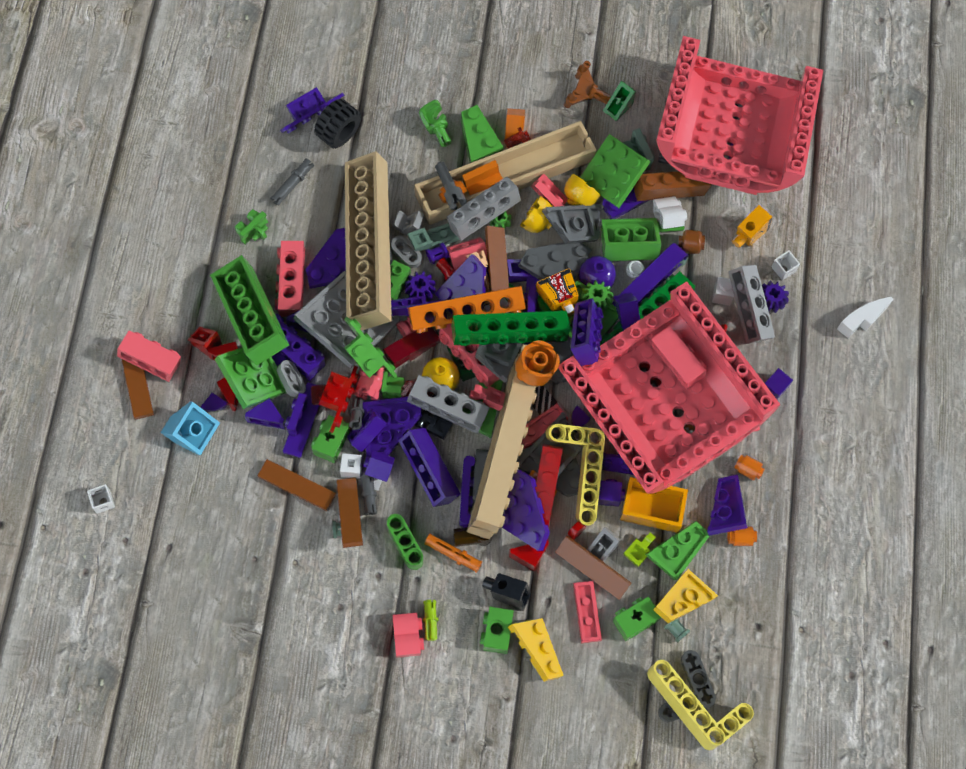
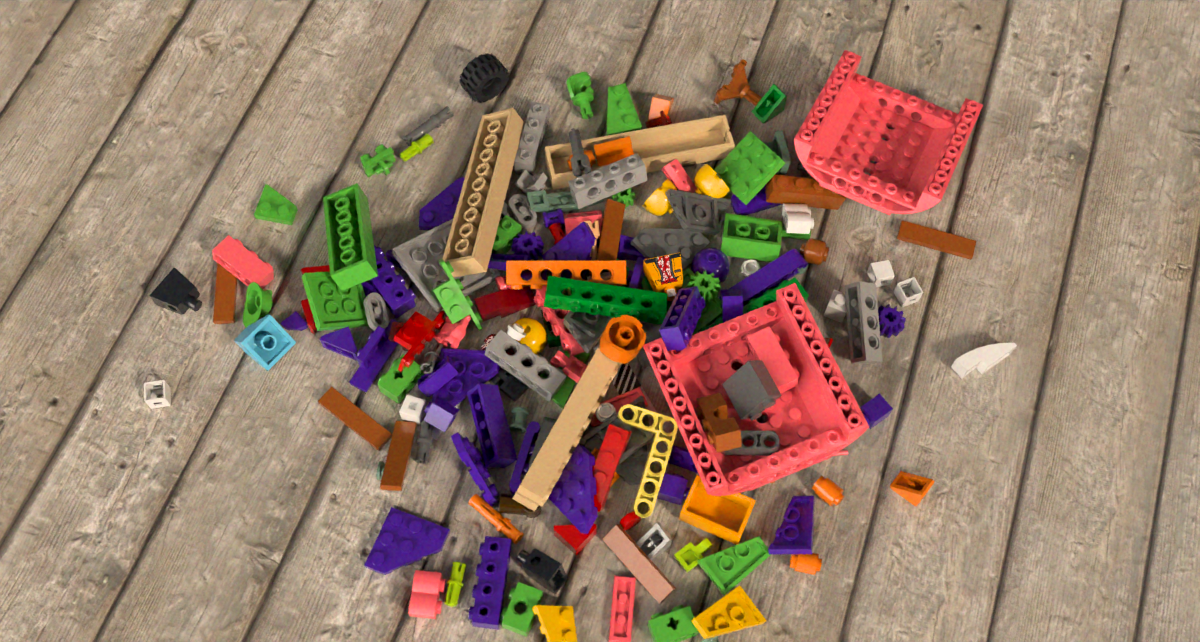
camera: 15 degrees right, 5 degrees down
red slope [188,327,222,358] -> none
coral brick [275,241,305,317] -> none
dark purple bracket [280,87,345,134] -> none
bright green panel [381,371,404,399] -> none
bright green beam [387,514,423,570] -> none
dark purple tile [571,405,591,433] -> none
light orange torso [732,205,772,248] -> none
none -> black torso [149,268,202,315]
none -> bright green piece [243,282,272,328]
none -> bright green wing [254,184,298,225]
none -> dark purple plate [364,507,450,575]
none -> lime axle [399,133,434,162]
none -> dark purple plate [451,432,499,506]
none -> dark purple brick [468,536,512,630]
none -> white plate [506,323,526,341]
none -> sand green bush [509,407,530,433]
none -> light grey brick [514,101,550,177]
none -> white plate [596,403,616,423]
none -> dark orange arch [694,393,742,453]
none -> dark grey beam [721,431,780,456]
none -> dark grey brick [722,360,781,420]
none -> white piece [867,260,895,287]
none -> orange slope [890,471,934,507]
none -> dark orange tile [897,220,976,260]

